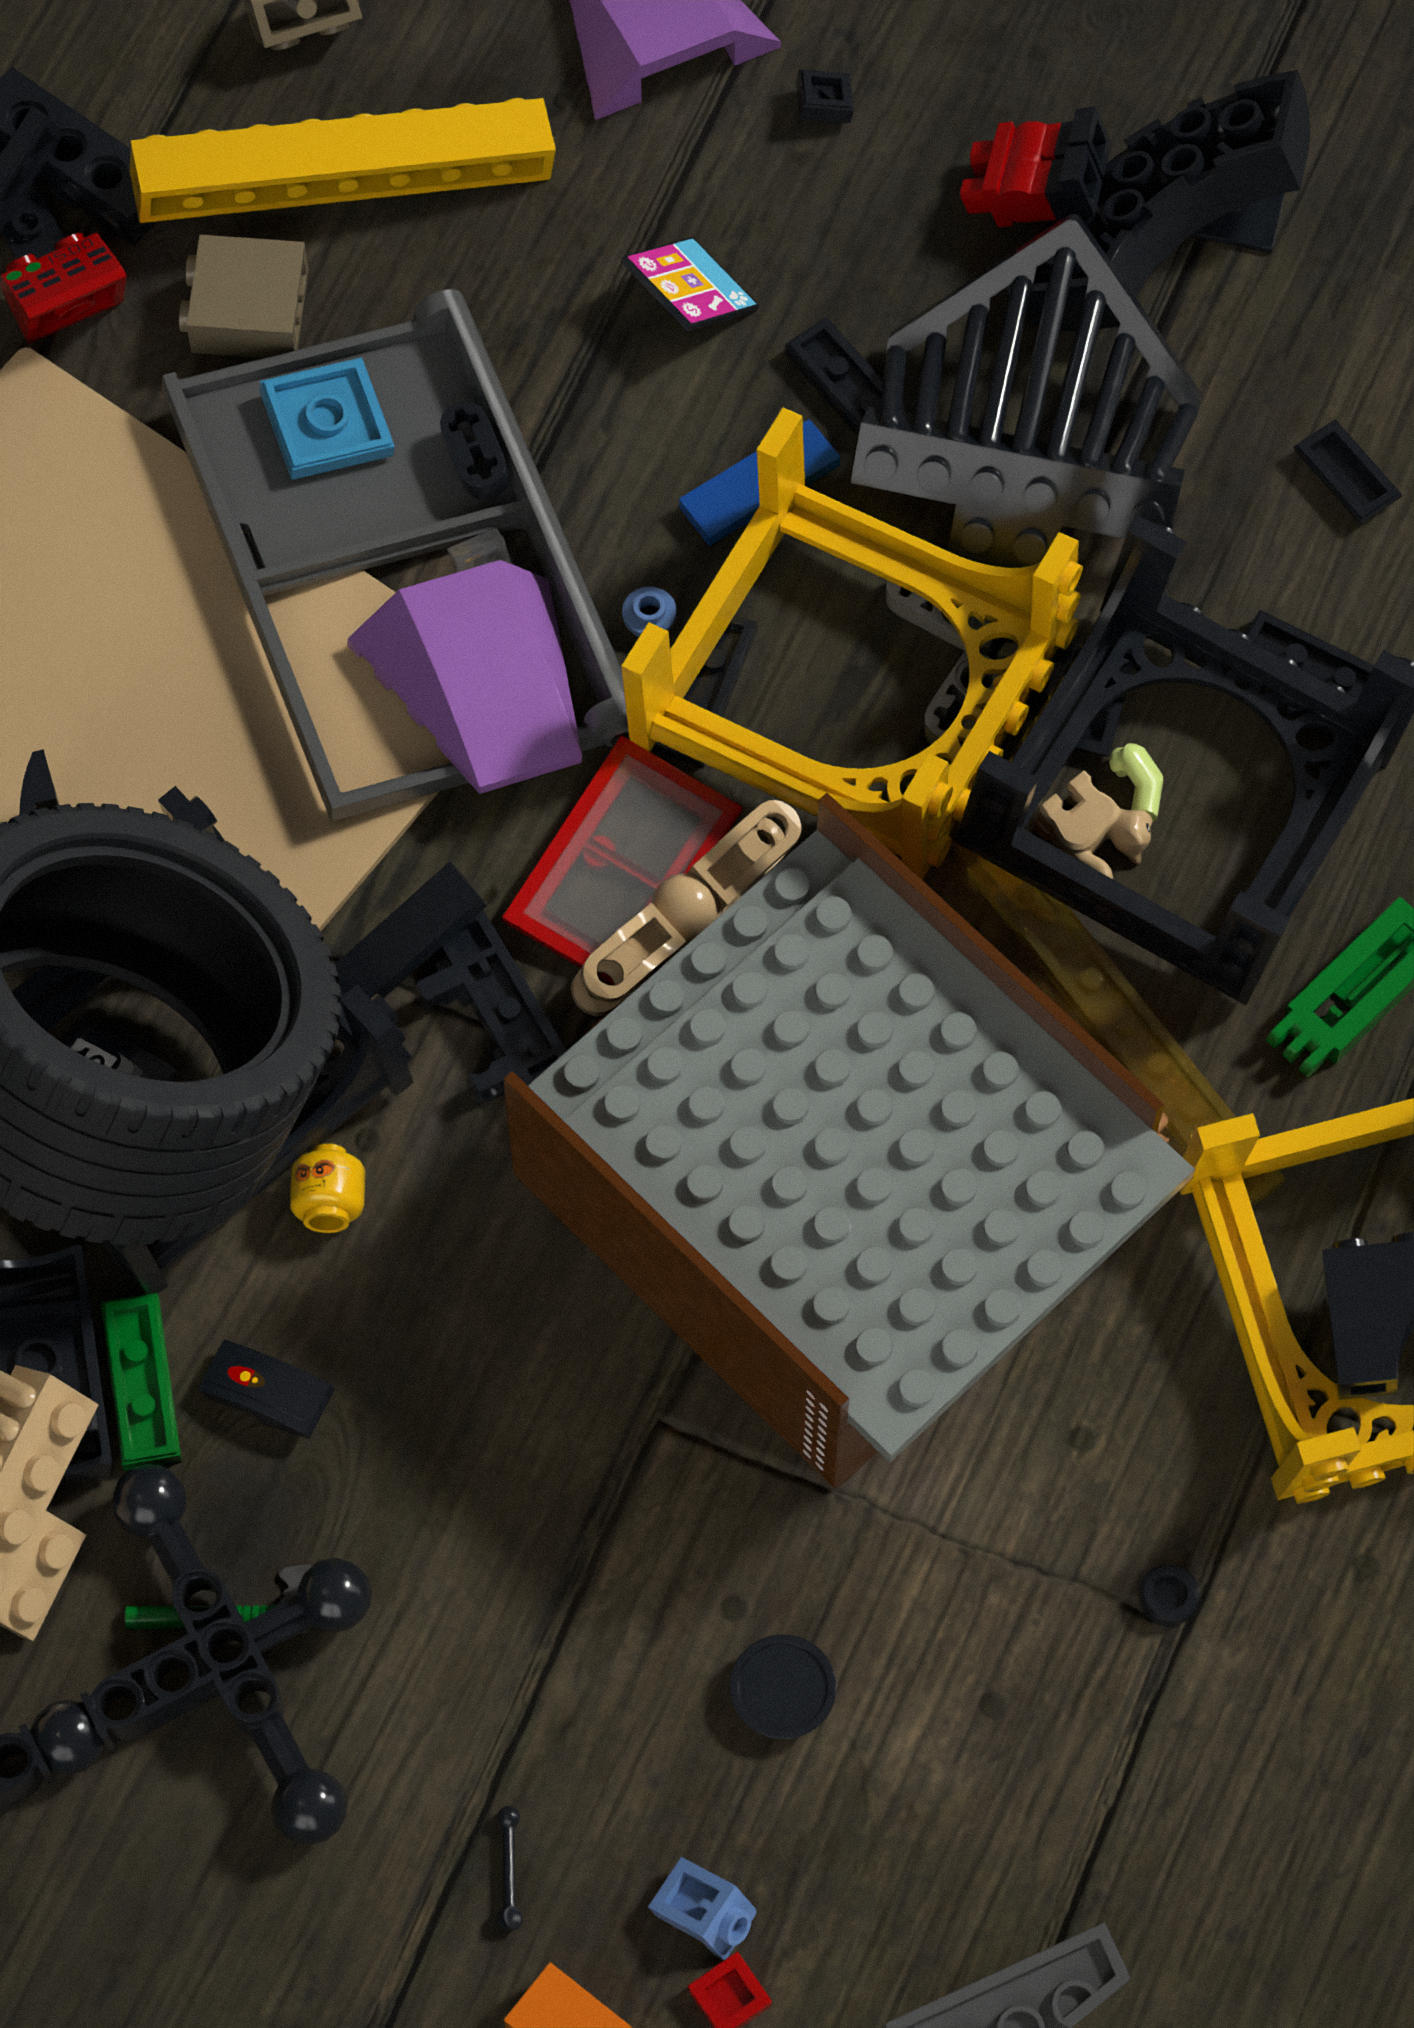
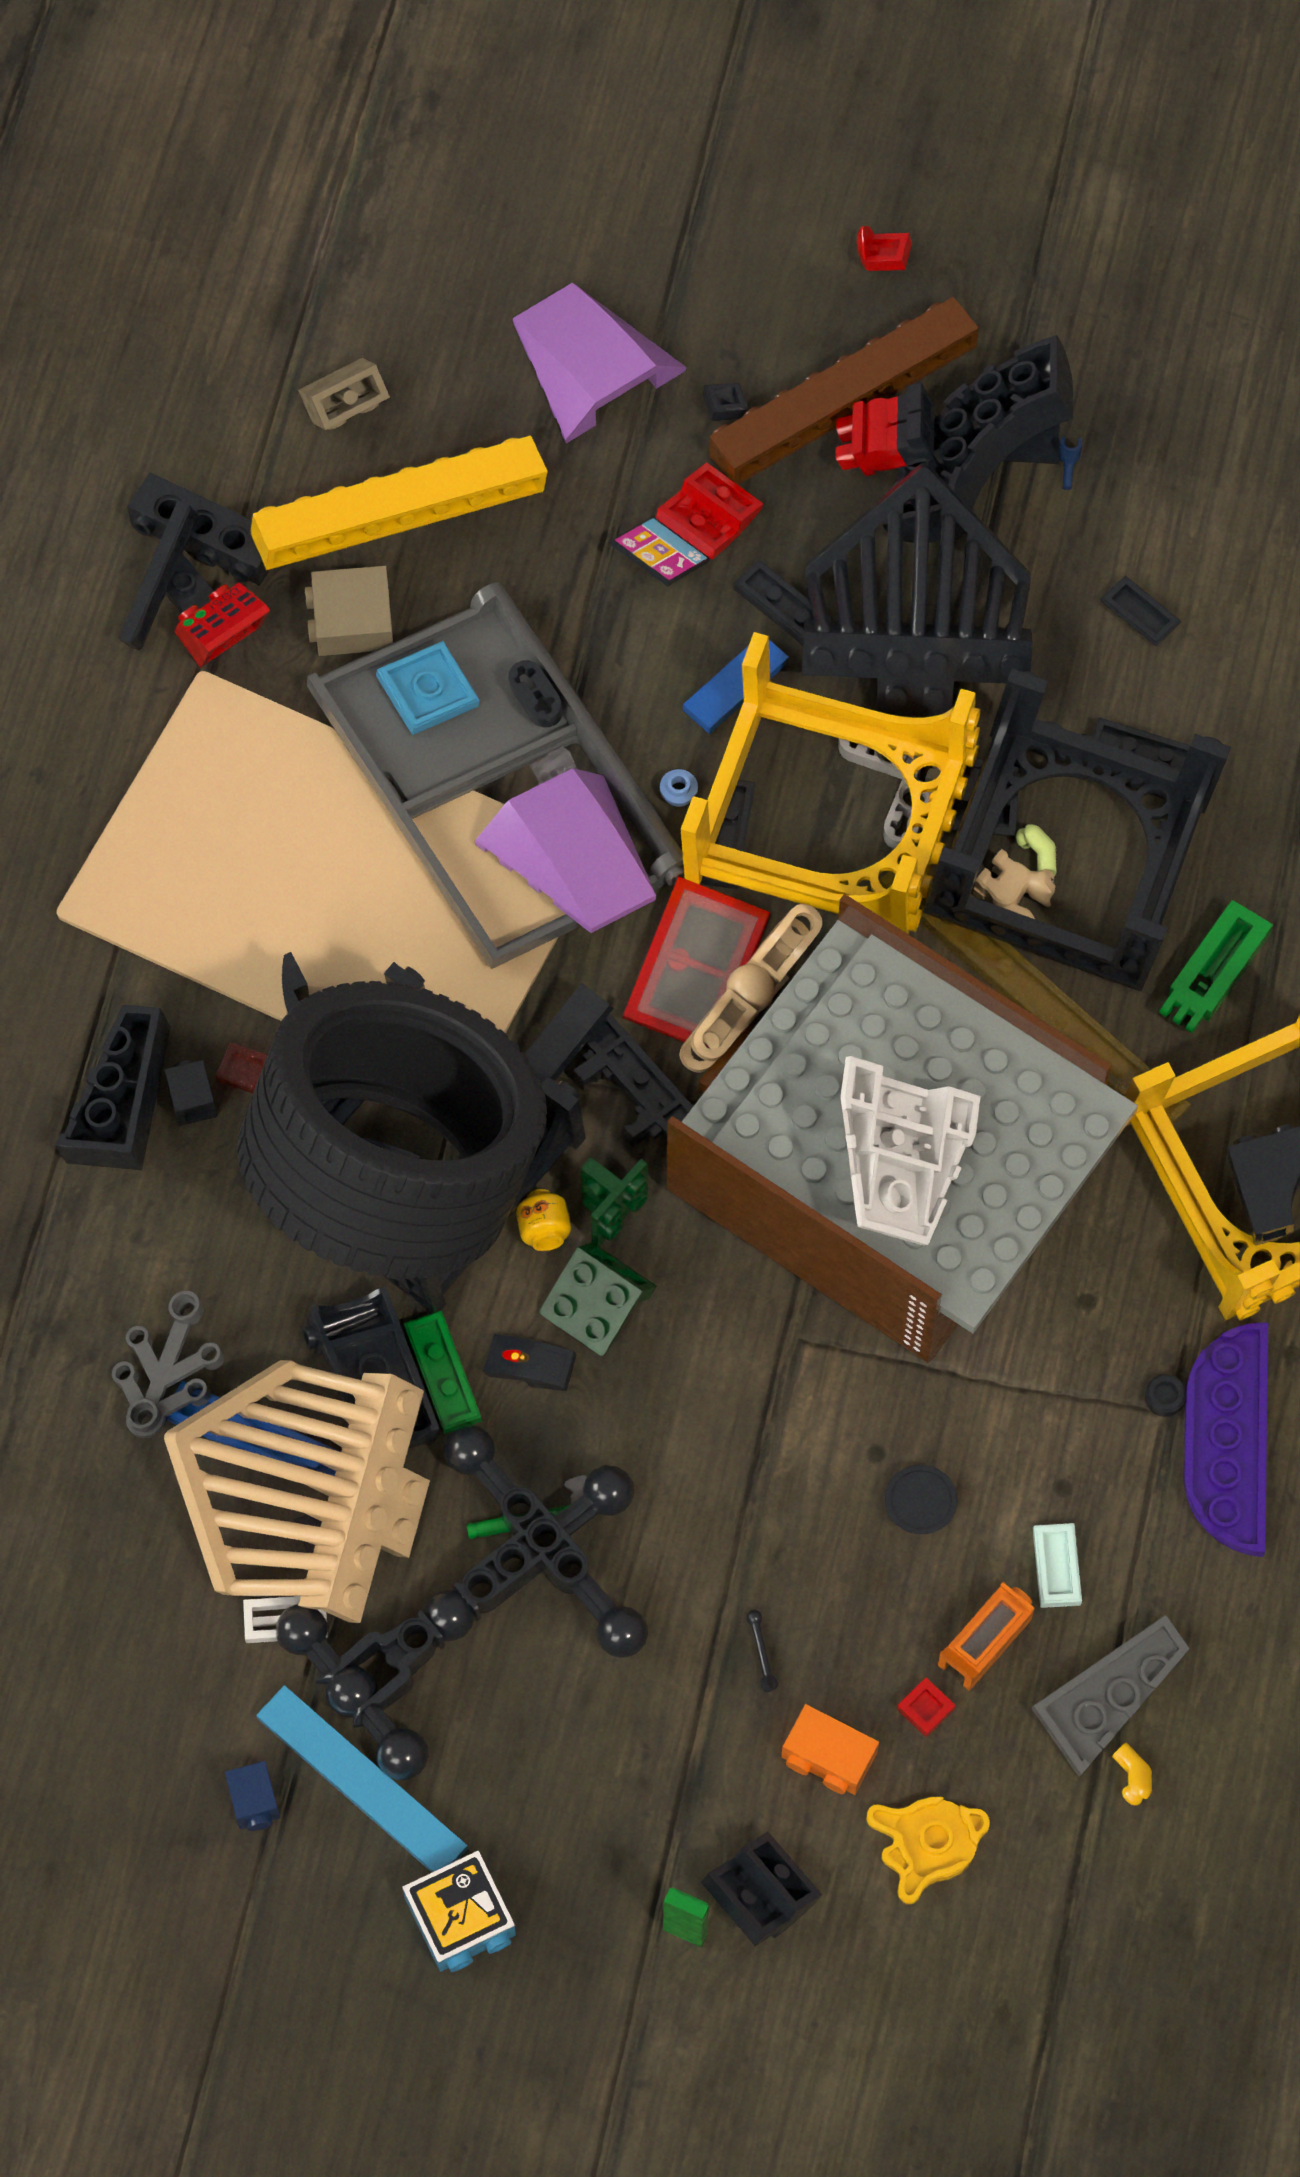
camera: 10 degrees left, 0 degrees up
medium blue bracket [648,1857,757,1960] -> none
none -> dark green bracket [540,1242,657,1356]
none -> dark green bracket [580,1157,649,1246]
none -> red slope [656,462,763,560]
none -> reddish brown brick [709,296,979,485]
none -> white wedge [841,1056,980,1246]
none -> orange window [938,1582,1035,1691]
none -> light aqua tile [1033,1523,1082,1608]
none -> dark blue hand [1059,436,1082,490]
none -> dark purple plate [1183,1323,1268,1557]

